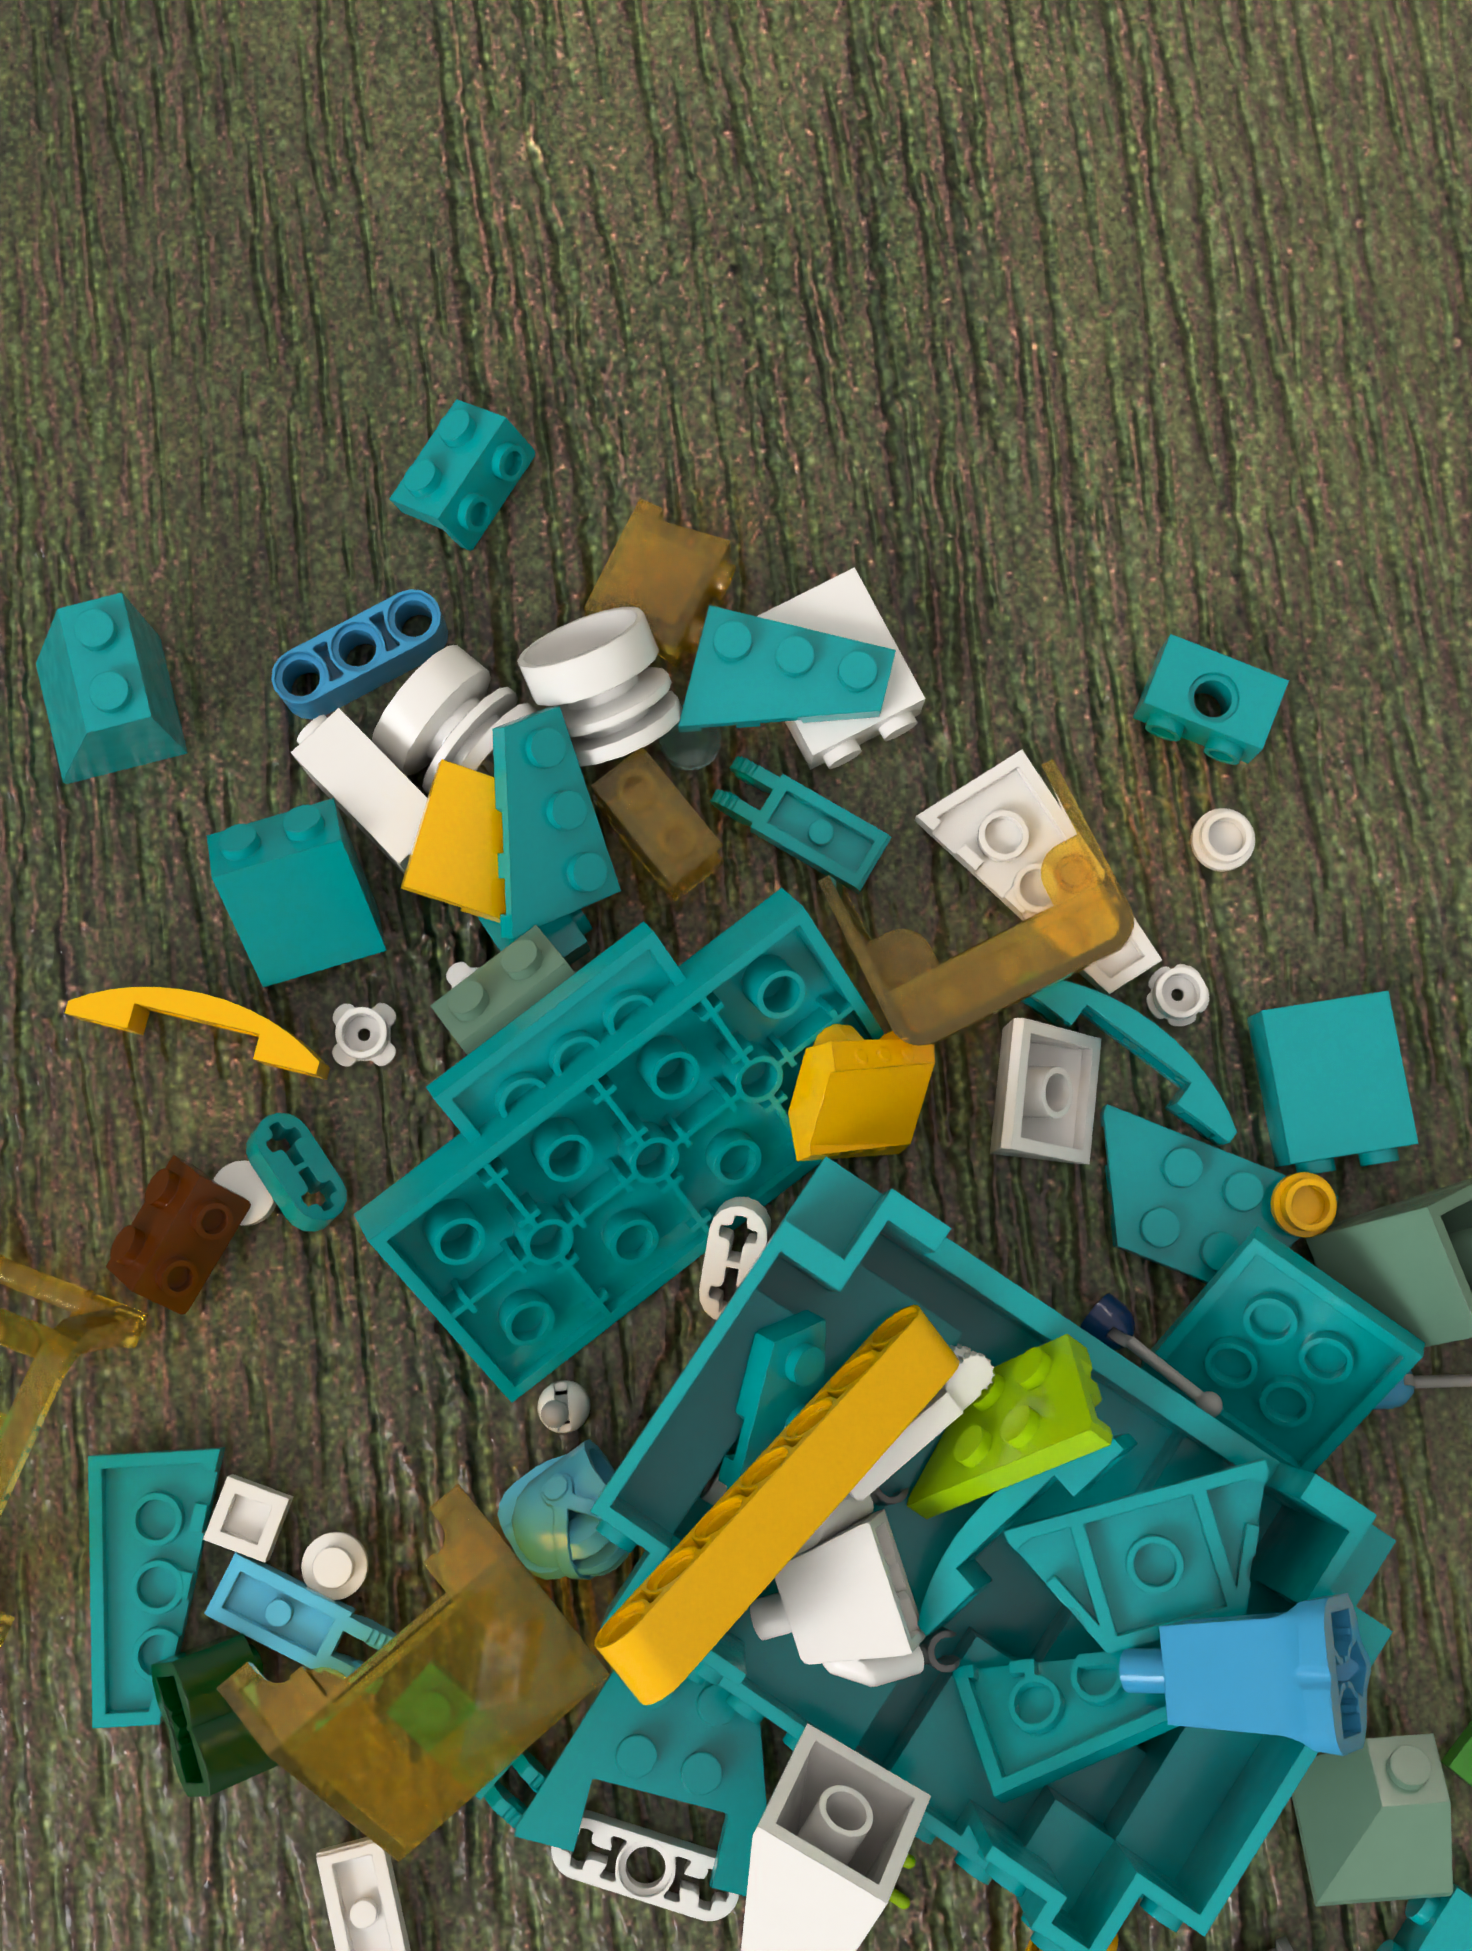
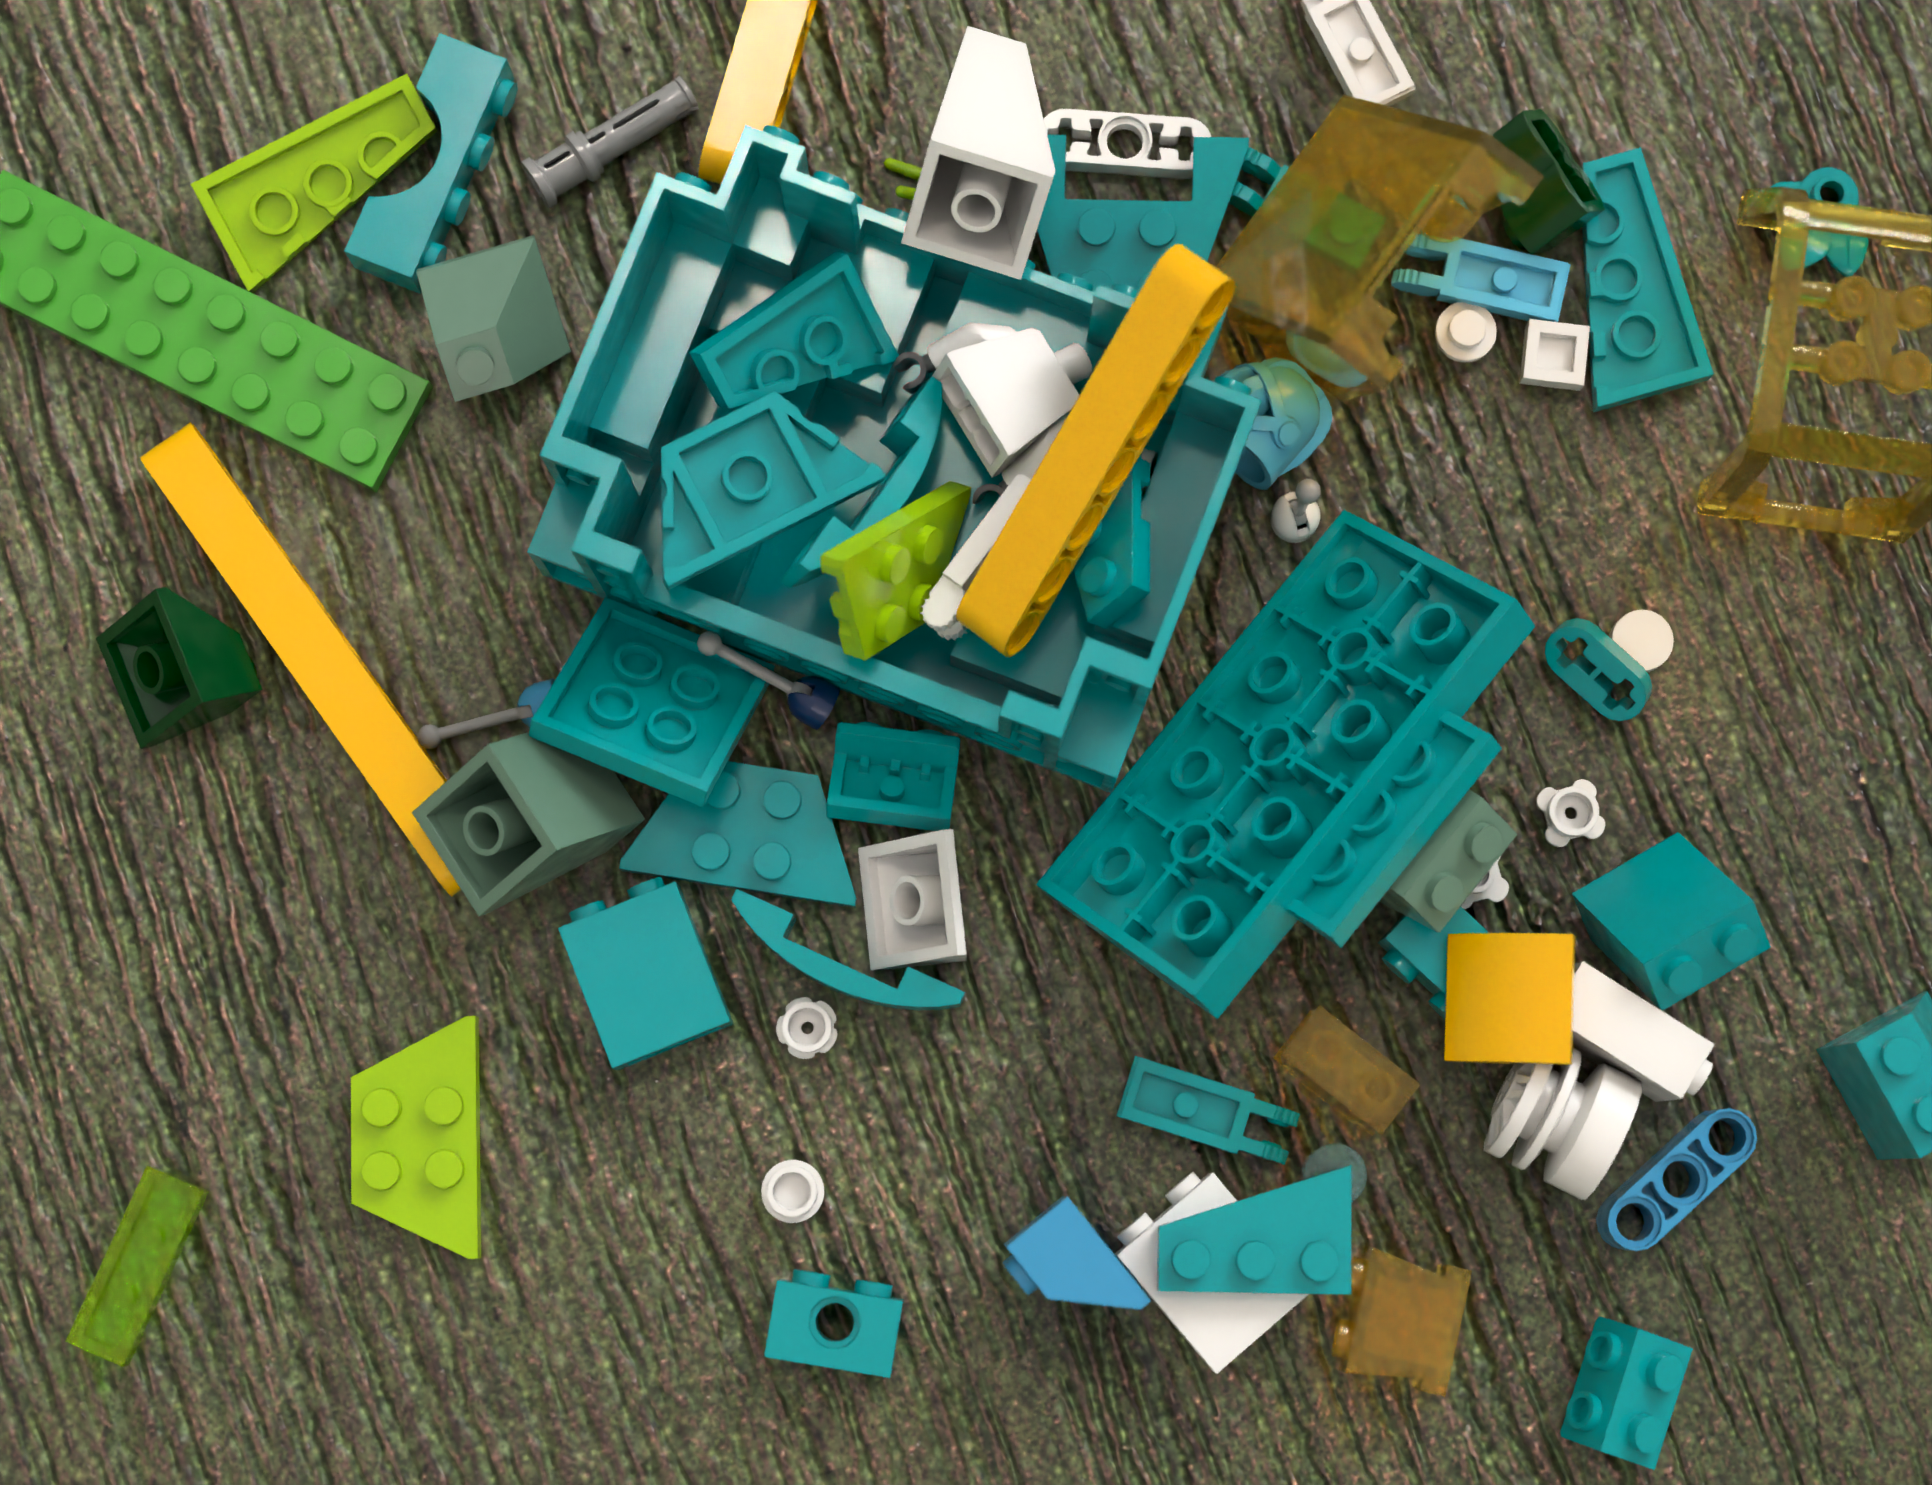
camera: 170 degrees right, 0 degrees up
yellow slope [65,987,330,1080] -> none
reddish brown bracket [106,1155,251,1315] -> none
teal wing [492,706,621,939] -> none
white wheel [517,607,682,767] -> none
white beam [699,1197,771,1320] -> none
yellow slope [788,1024,935,1161] -> none
clear yellow windscreen [818,759,1134,1046] -> none
white wing [914,750,1162,995] -> none
dark azure piece [1119,1593,1371,1756] -> none
yellow plate [1270,1172,1337,1238] -> none
none -> teal bracket [826,722,961,831]
none -> dark azure slope [1002,1196,1151,1309]

